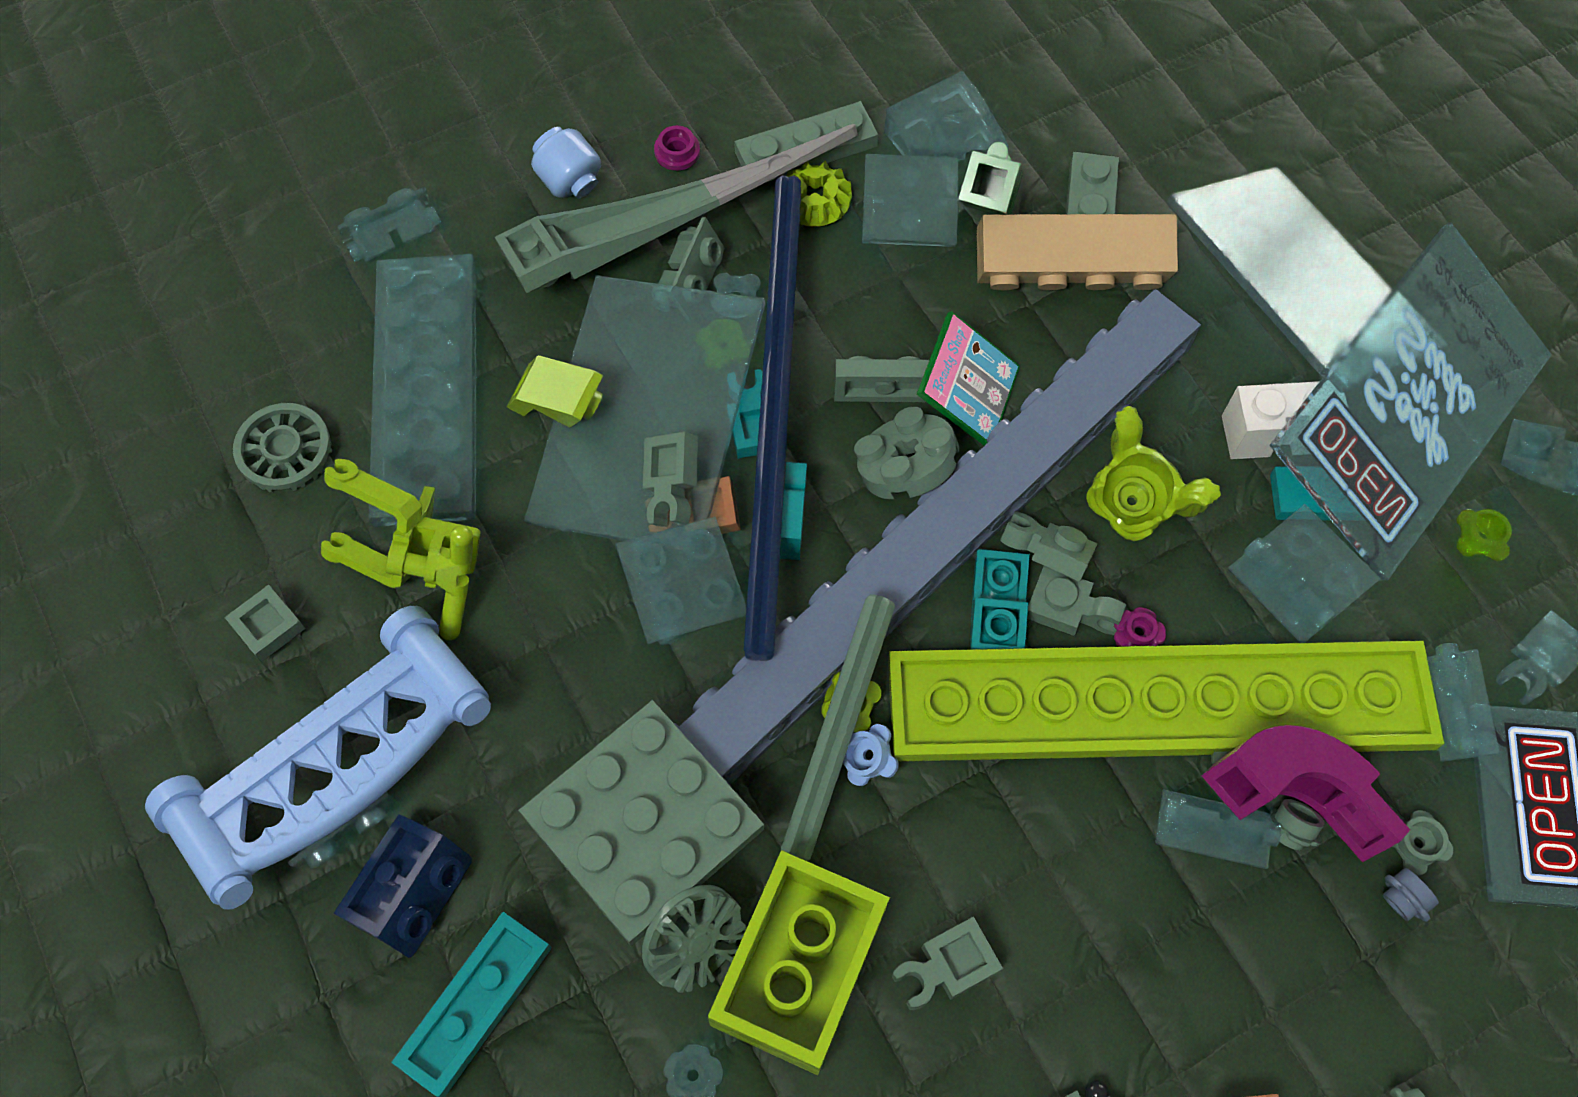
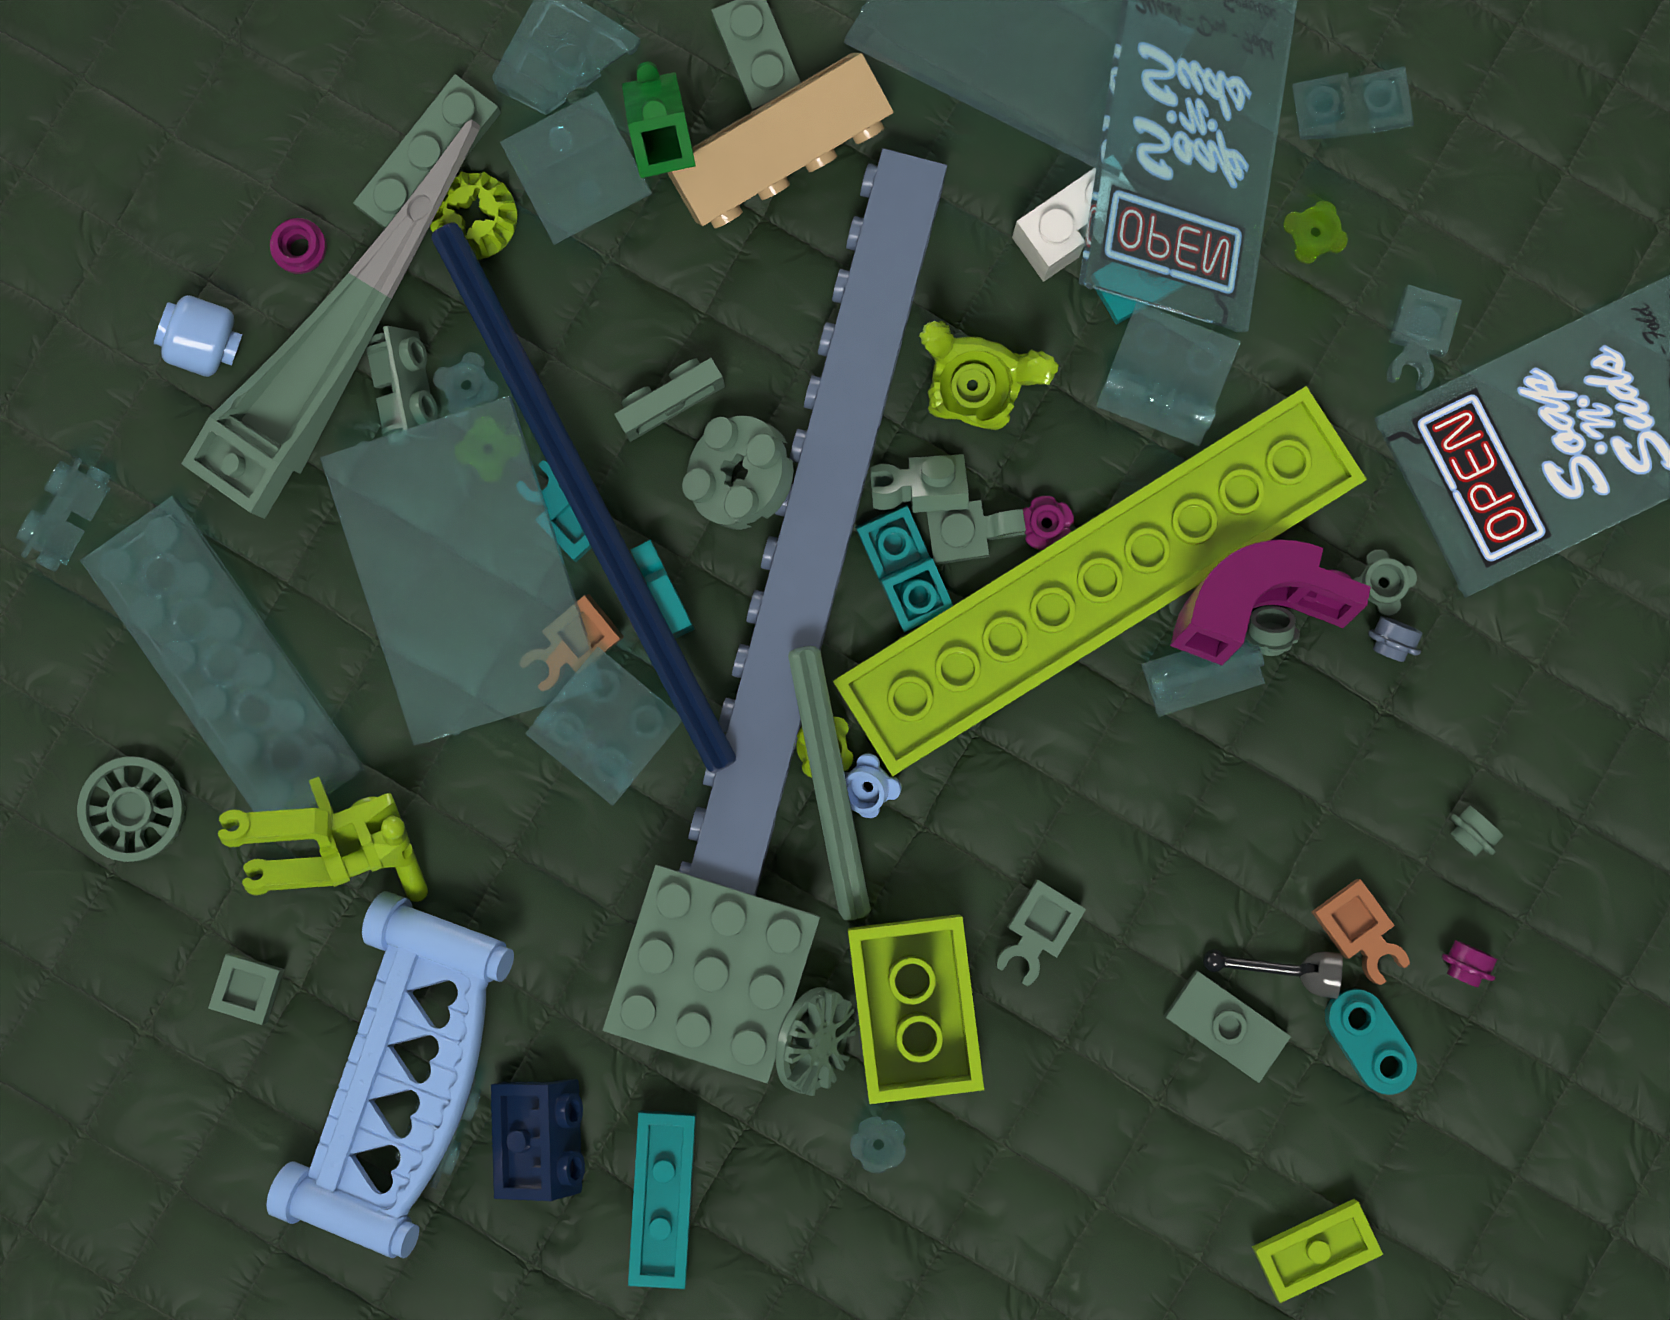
camera: 25 degrees left, 20 degrees up
lime slope [507,355,603,428] -> none
sand green plate [643,431,698,527] -> none
piece [916,311,1020,446] -> none
clear light blue hinge [1427,643,1500,762] -> none

